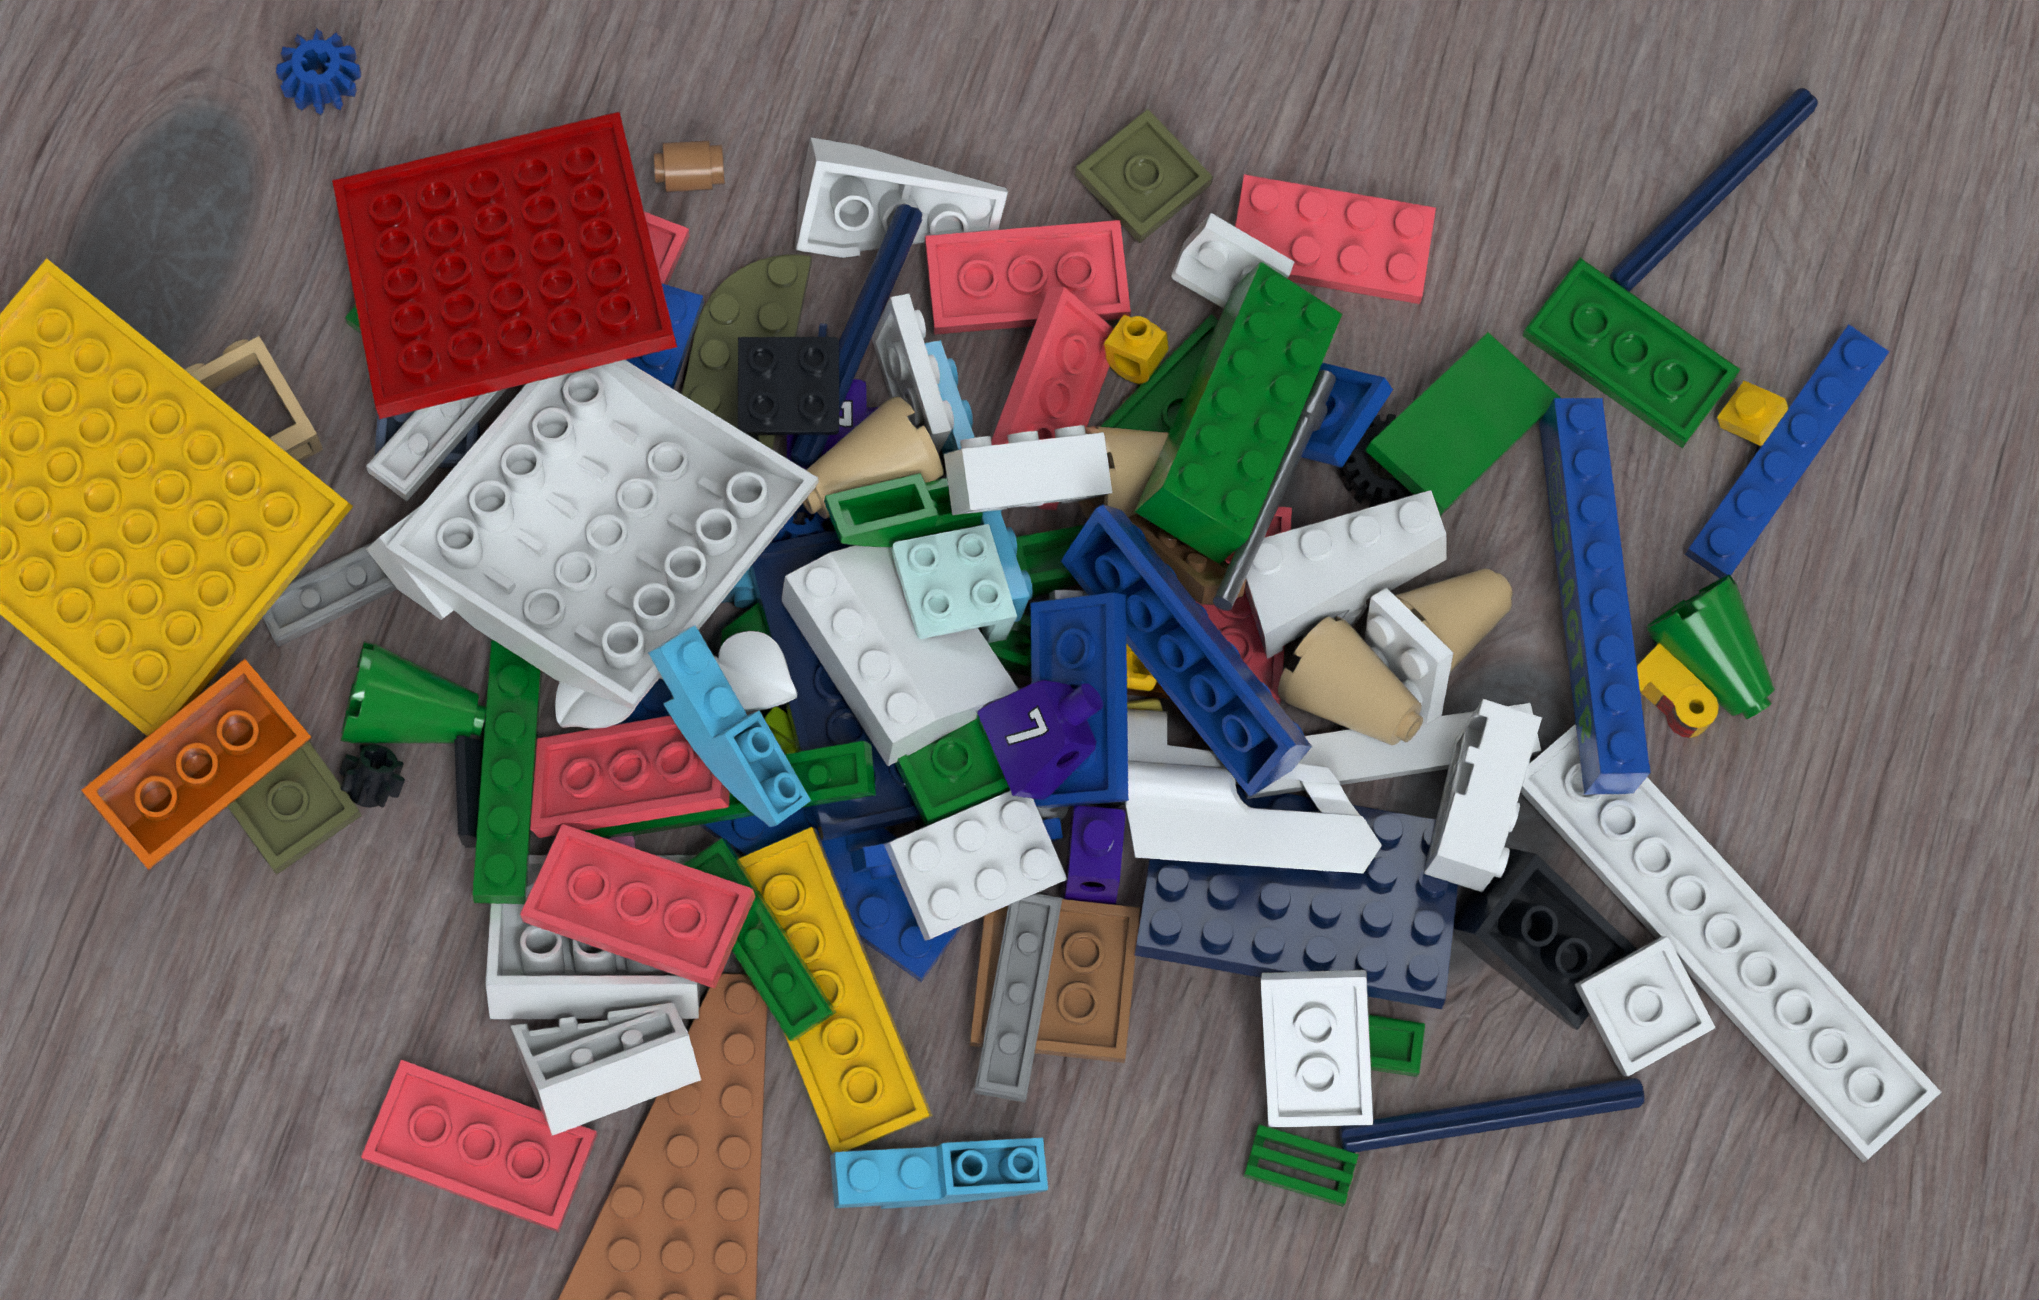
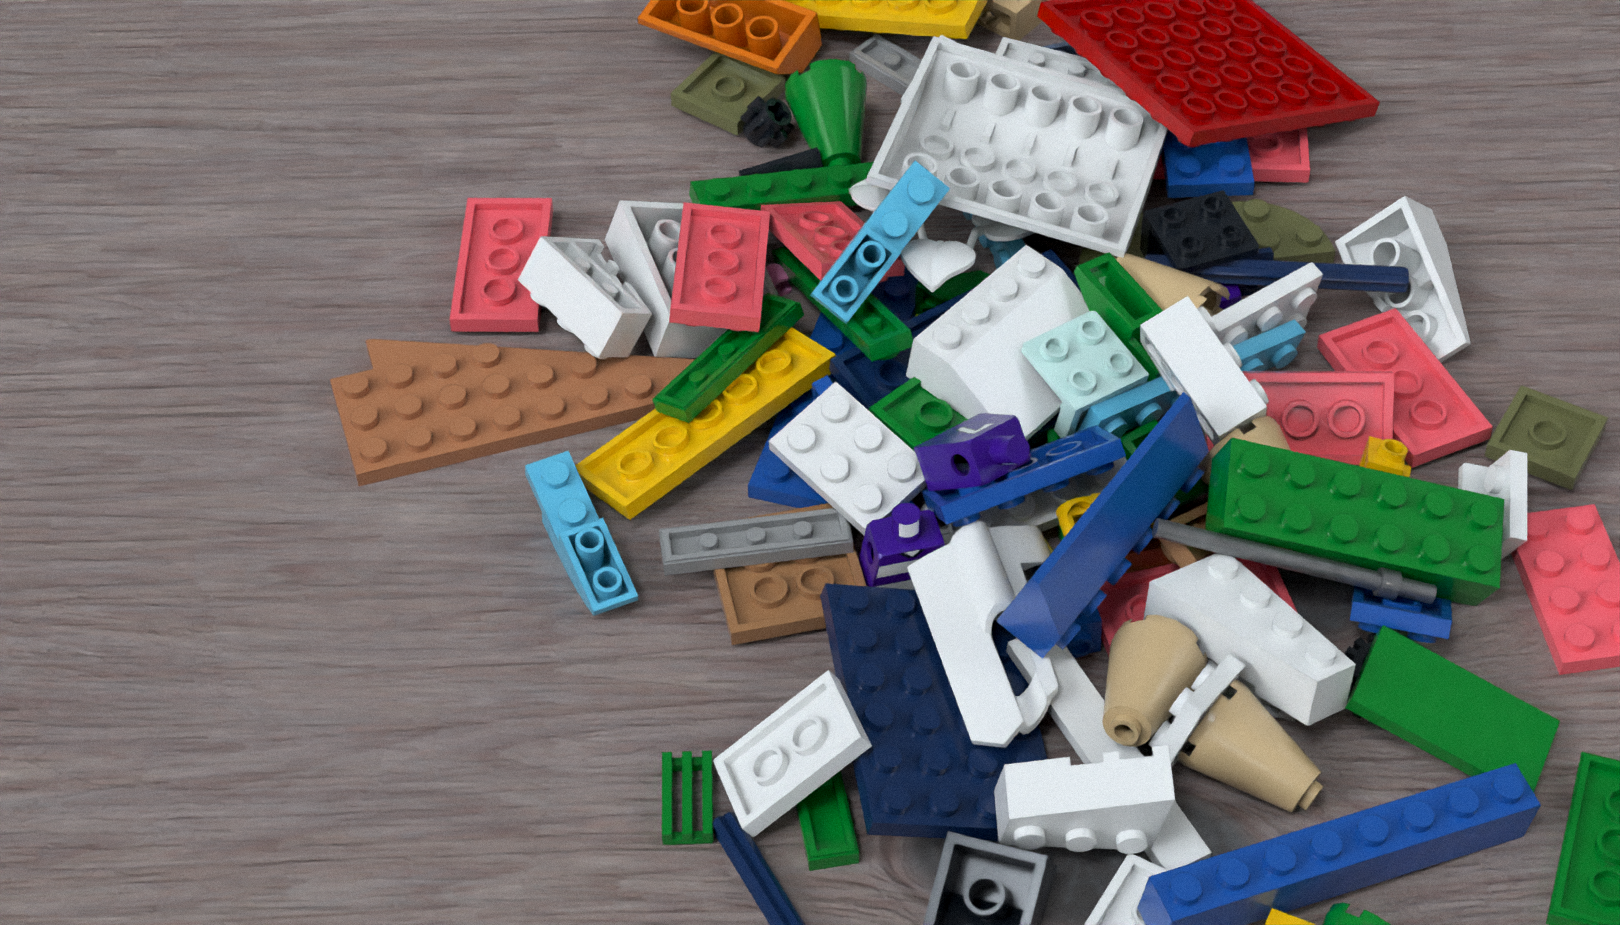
camera: 80 degrees right, 25 degrees down
medium nougat brick [654,140,725,192] -> none

